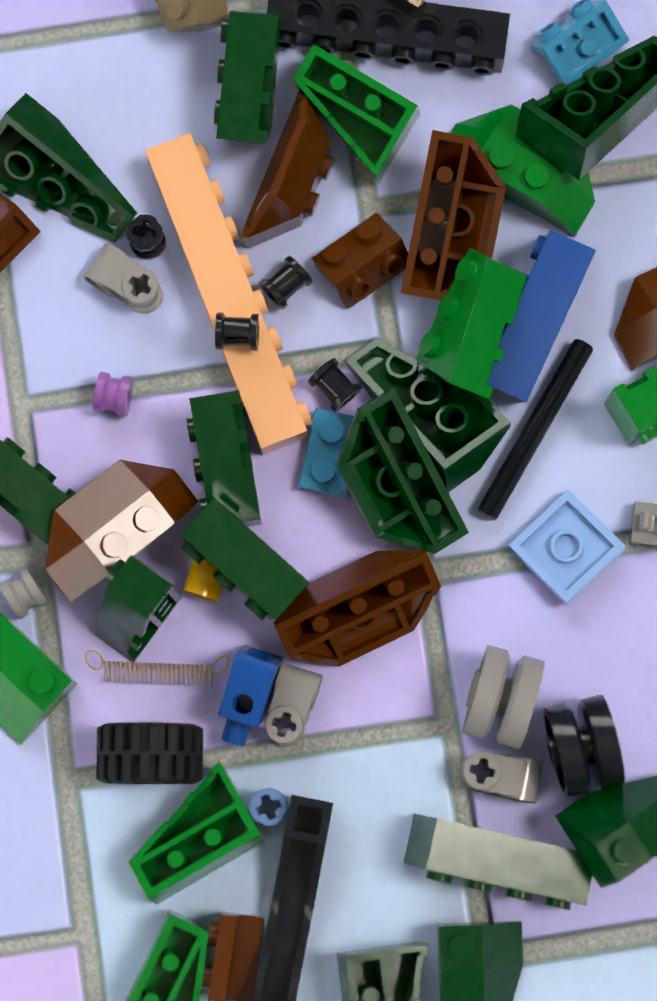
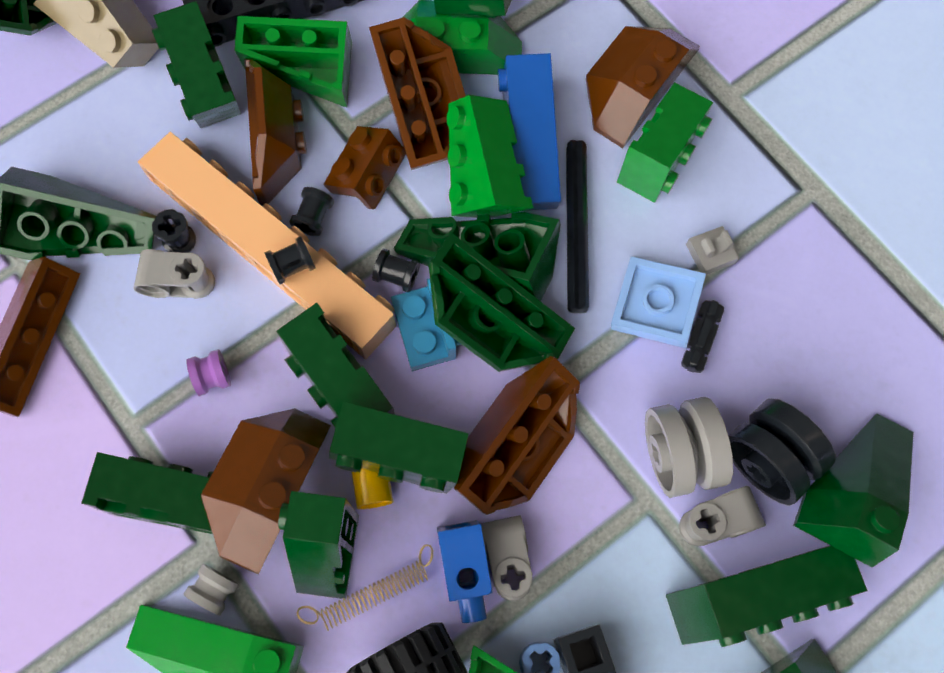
camera: 35 degrees left, 10 degrees down
none -> black axle [681,300,724,373]

